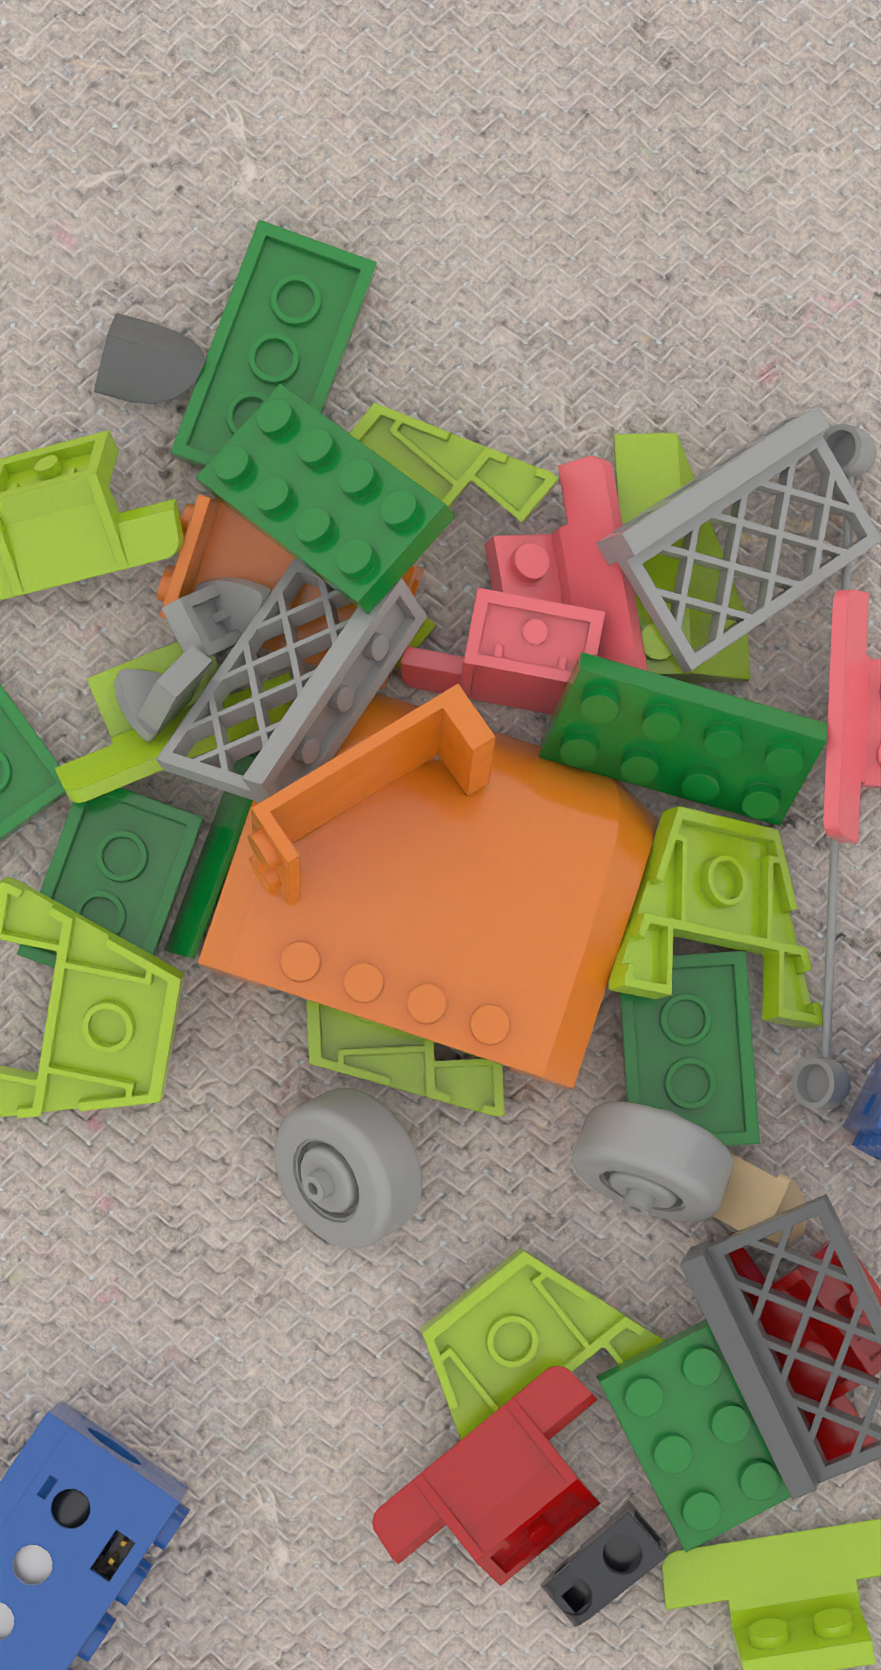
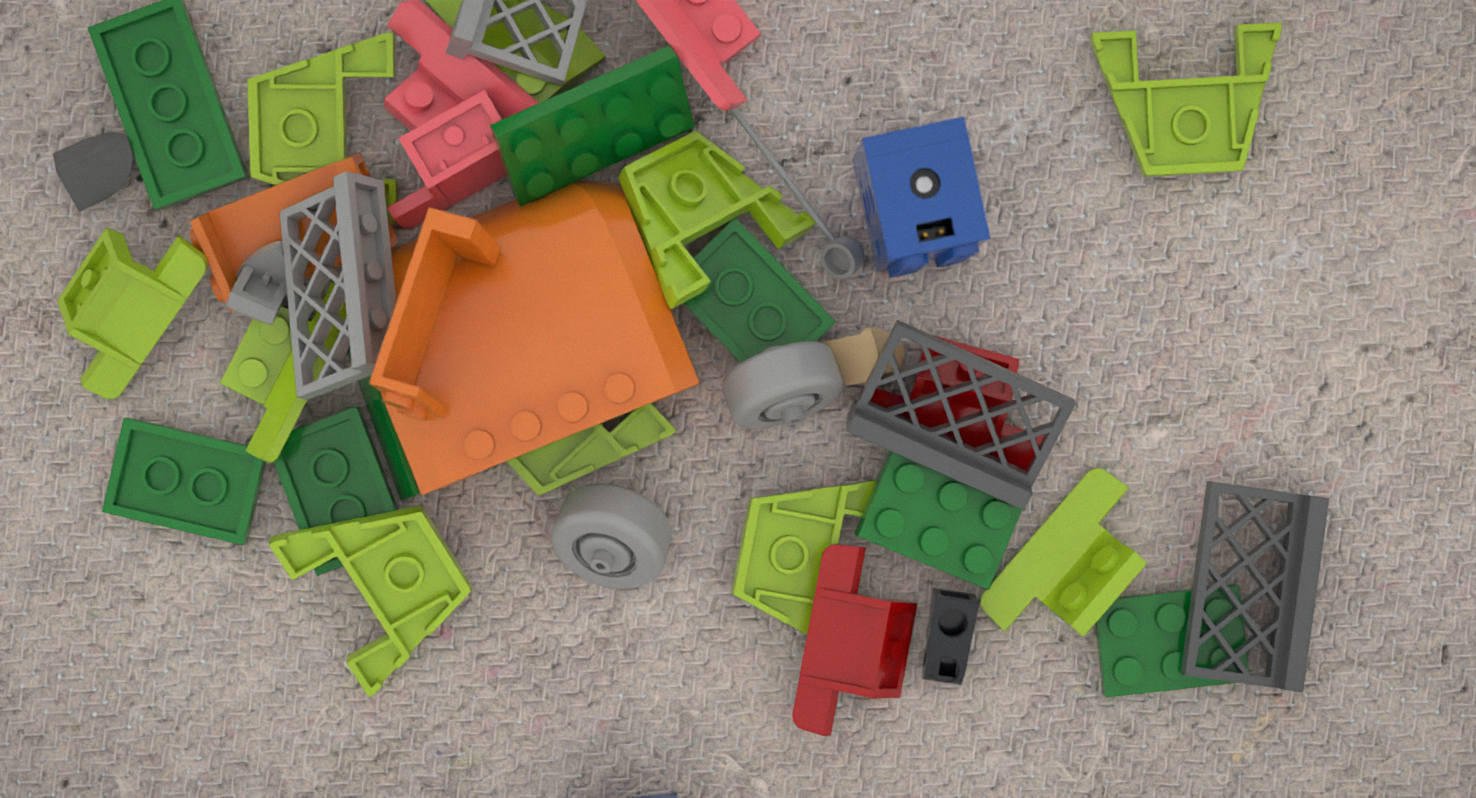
camera: 45 degrees left, 5 degrees up
light grey tile [114,645,212,742] -> none
green plate [195,384,455,614] -> none

